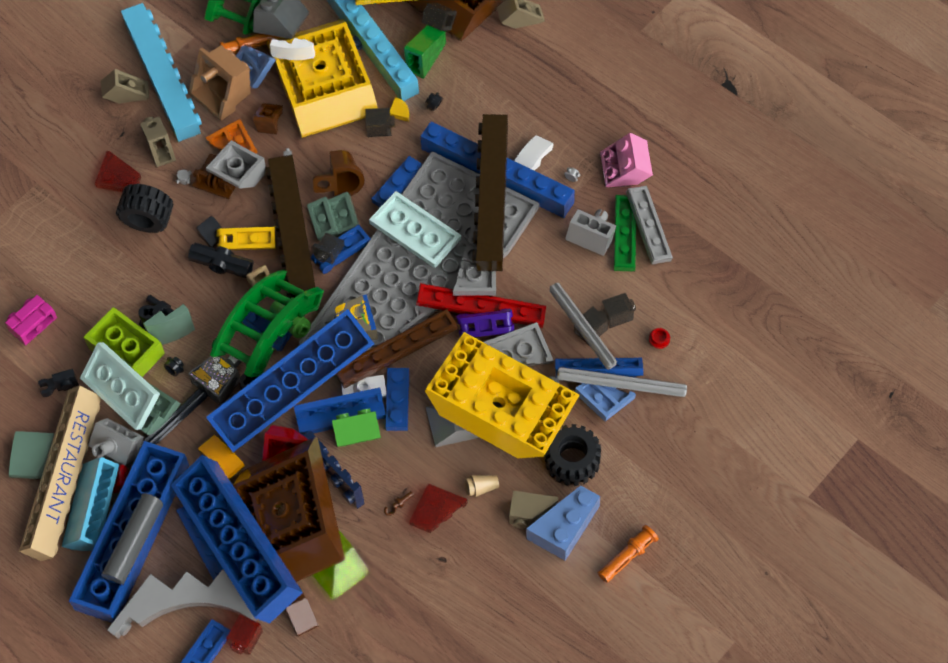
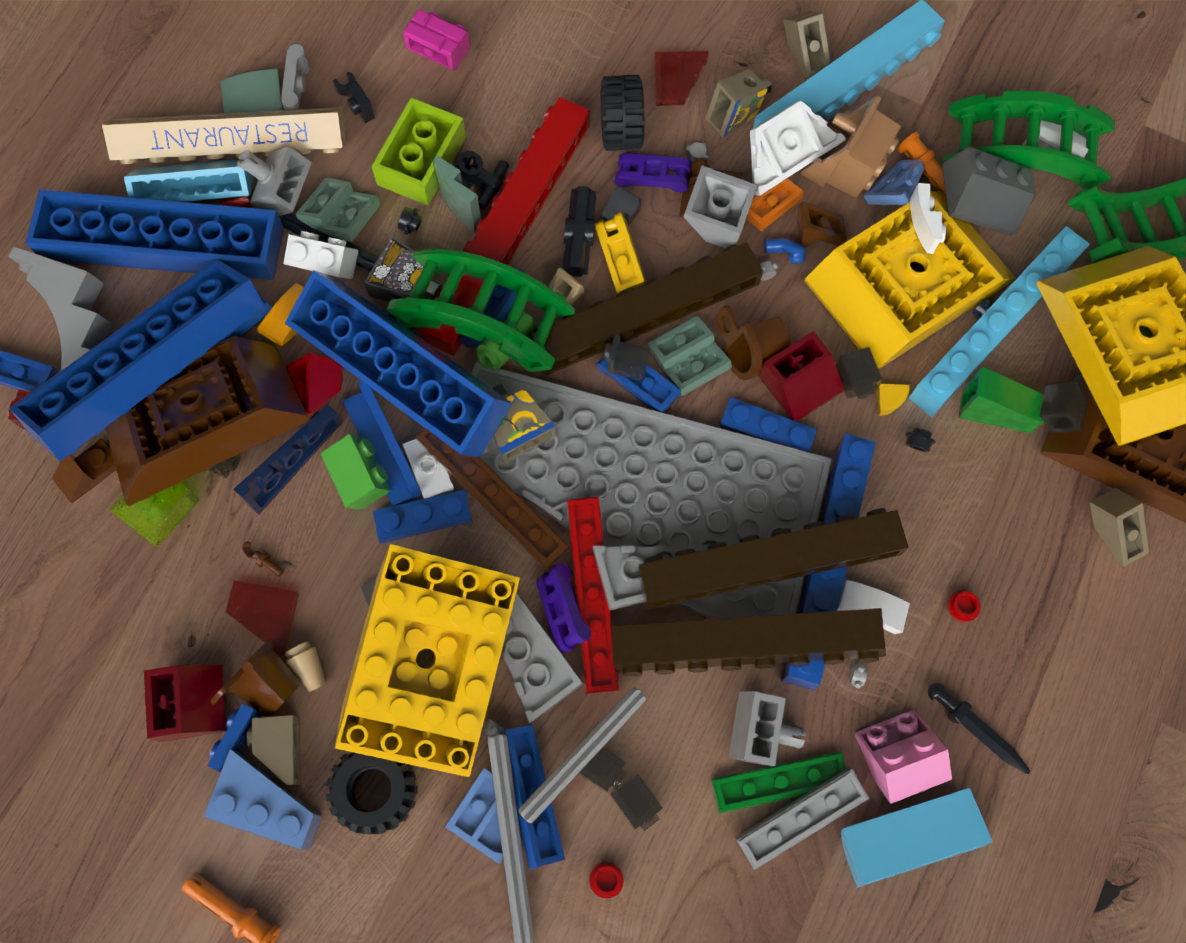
camera: 70 degrees right, 10 degrees up
light aqua plate [80,342,160,430] -> none
dark grey brick [101,493,163,585] -> none
light aqua plate [369,191,461,268] -> none
none -> dark red slope [144,665,228,742]
none -> blue plate [207,704,262,772]
none -> reddish brown container [210,639,301,717]
none -> light grey plate [281,44,310,110]
none -> white brick [283,231,358,279]
none -> red brick [419,97,590,356]
none -> dark brown brick [612,608,886,676]
none -> dark purple plate [614,153,692,192]
none -> white wing [750,100,846,196]
none -> dark red slope [759,331,844,422]
none -> blue arm [764,238,806,264]
none -> medium azure brick [841,788,993,888]
none -> black sword [928,683,1030,774]
none -> red plate [947,590,981,622]

